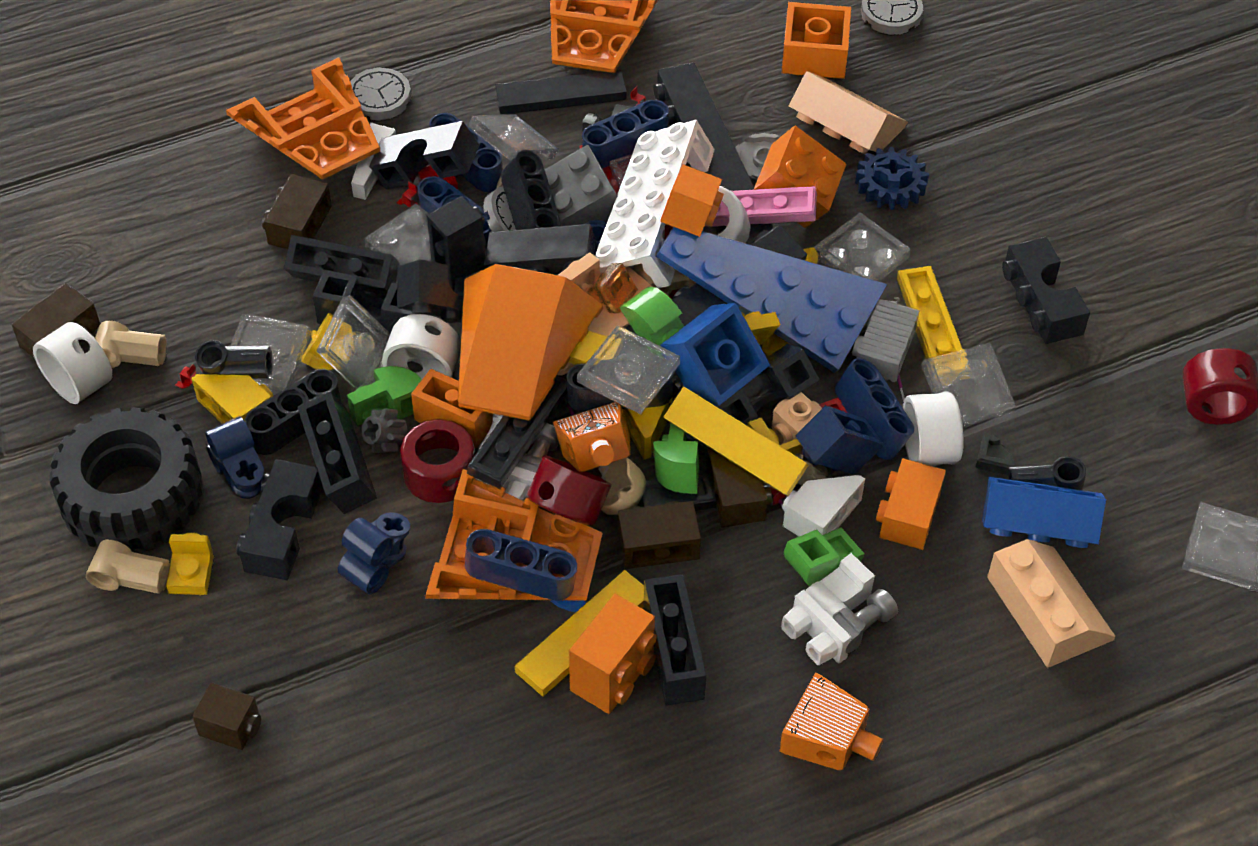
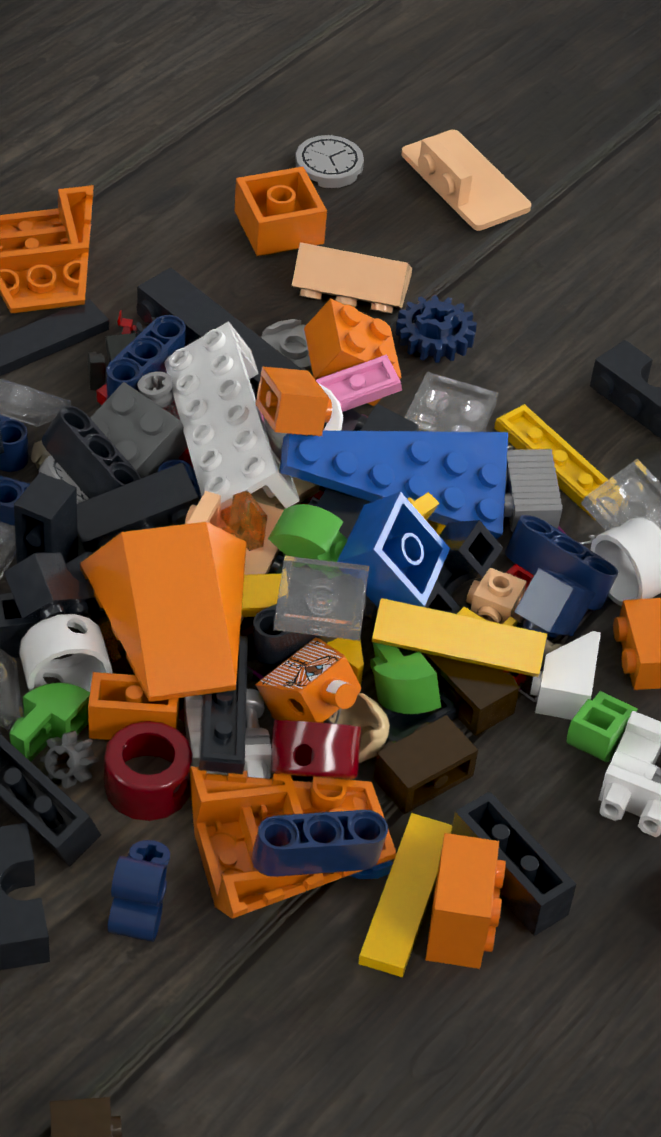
camera: 30 degrees left, 5 degrees down
none -> light grey bush [137,371,174,408]
none -> light nougat bracket [401,130,531,231]

